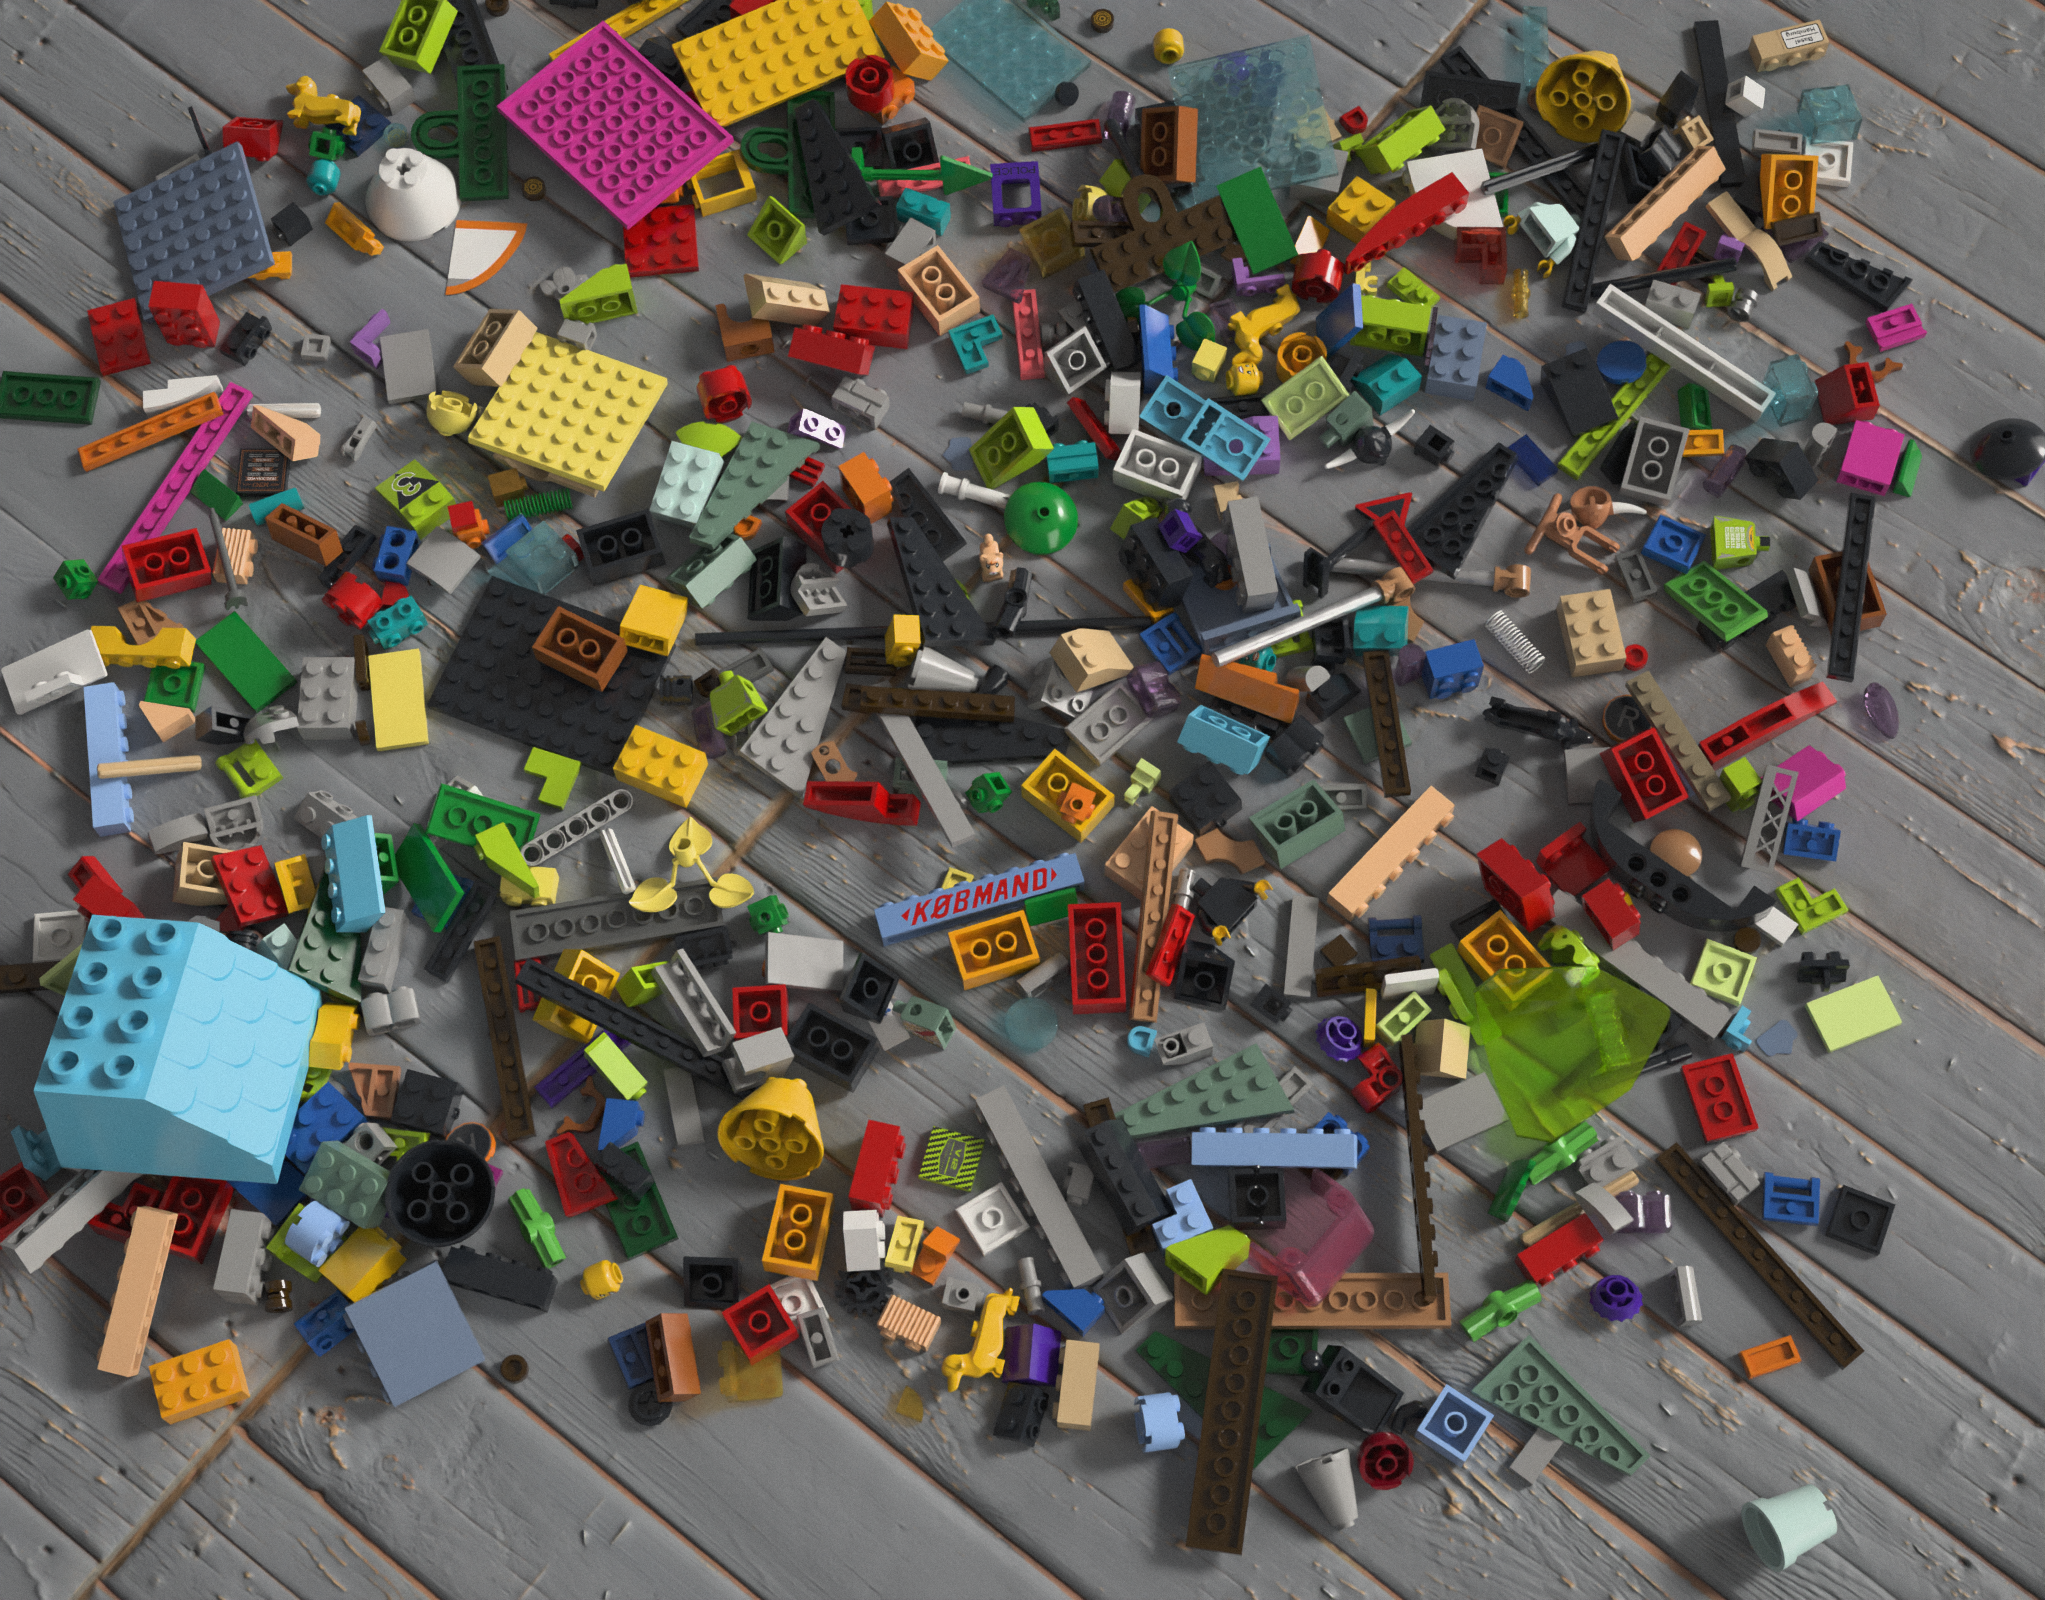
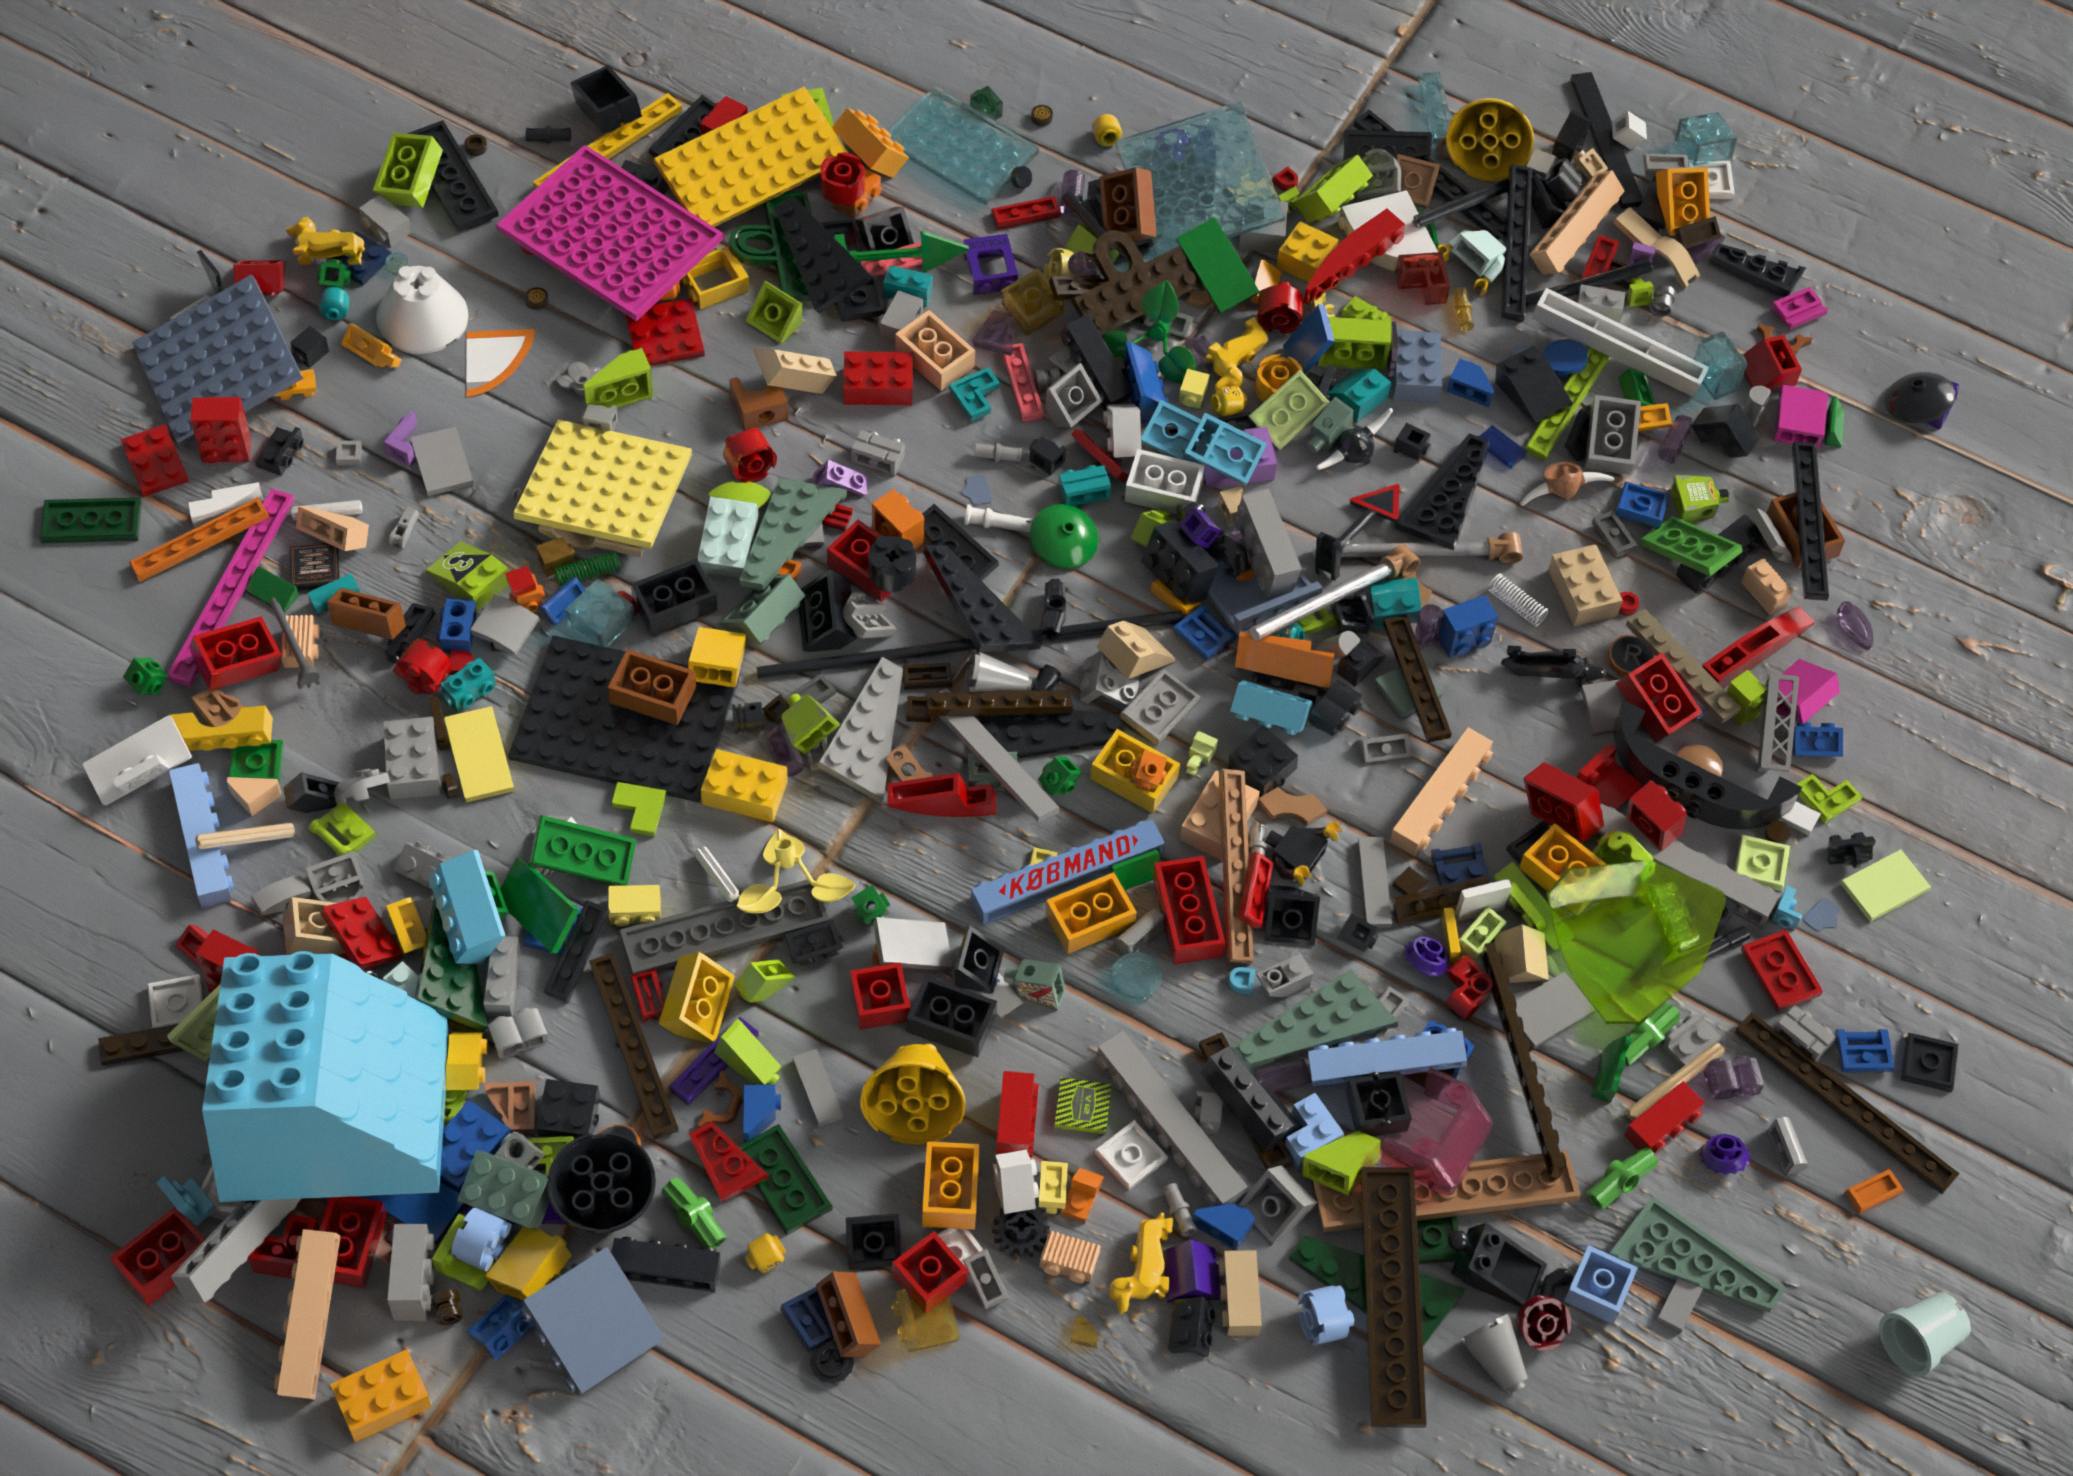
camera: 15 degrees left, 10 degrees down
green tile [195,611,298,714] -> none
dark green plate [411,64,509,202] -> none
light yellow cylinder [426,391,477,436] -> none
tan brick [453,309,538,387] -> none
lime slope [473,822,540,898] -> none
dark brown tile [500,1354,529,1384] -> none
black plate [515,958,762,1100] -> none
light grey beam [519,789,633,866] -> none
black brick [594,1142,655,1201] -> none
light grey fence [651,949,736,1057] -> none
light grey piece [722,1027,794,1093] -> none
red brick [788,324,875,375] -> none
yellow brick [885,615,920,667] -> none
light grey brick [942,1277,985,1316] -> none
lime slope [968,407,1054,490] -> none
light nougat animal [979,534,1003,582] -> none
clear purple brick [1126,661,1181,719] -> none
medium lavender bracket [1231,258,1285,297] -> none
sand green slope [1249,779,1346,869] -> none
red tile [1372,510,1433,584] -> none
black brick [1475,747,1510,786] -> none
nougat piece [1524,493,1620,575] -> none
light grey slope [1573,1182,1633,1235] -> none
tan brick [1748,19,1830,72] -> none

